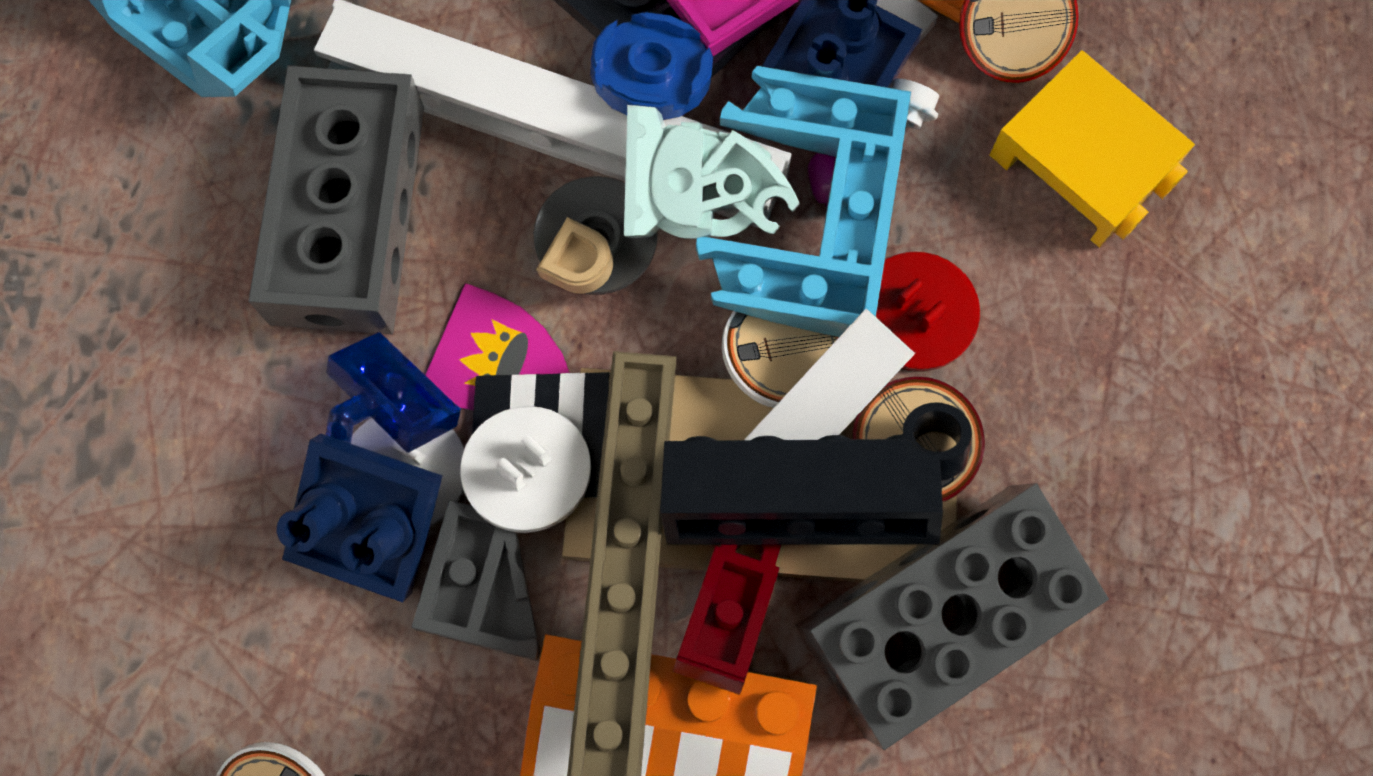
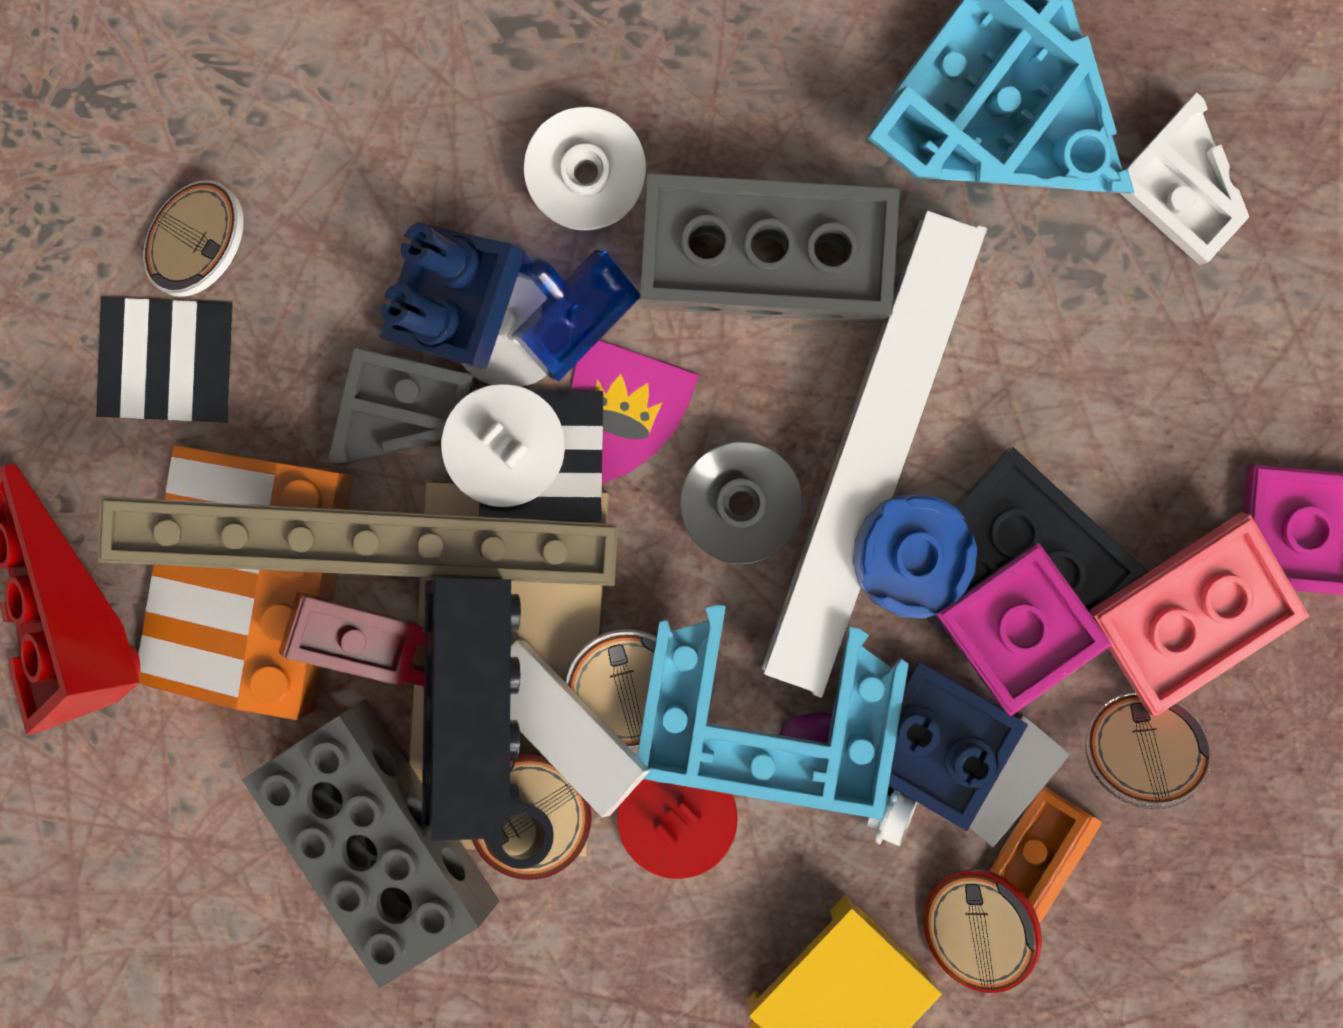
camera: 85 degrees right, 15 degrees up
tan tile [536,217,613,294] -> none
light aqua piece [624,105,800,239] -> none
none -> white dish [524,107,646,230]

